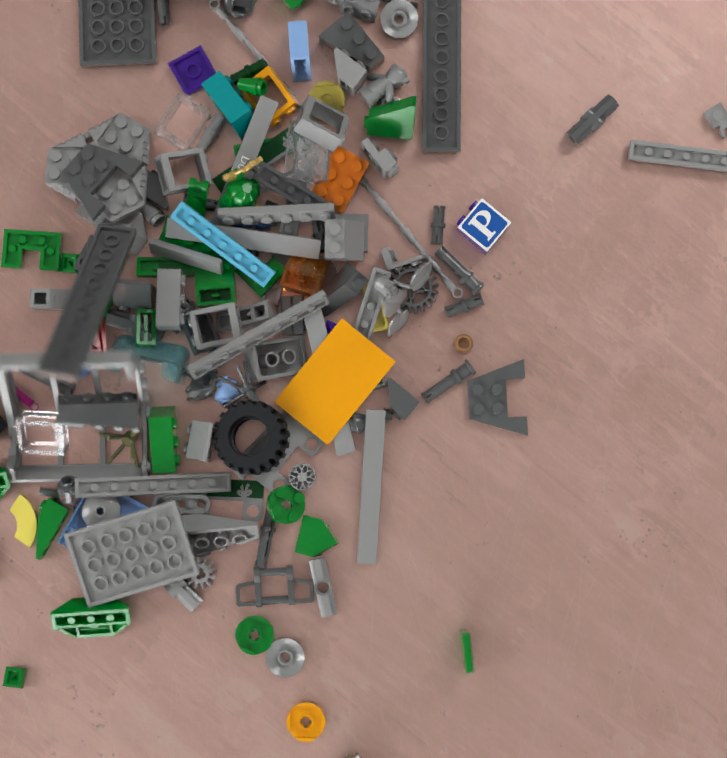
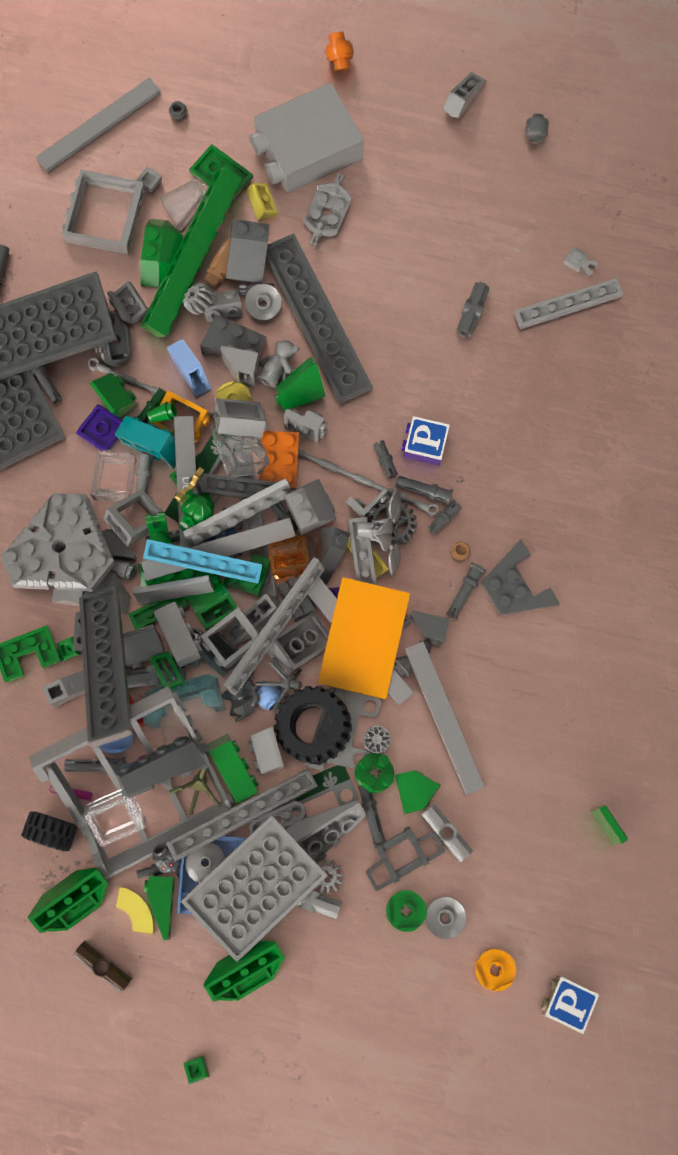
camera: 30 degrees left, 10 degrees down
dark grey wing [62,143,144,221] -> none
none -> green slope [89,373,138,418]

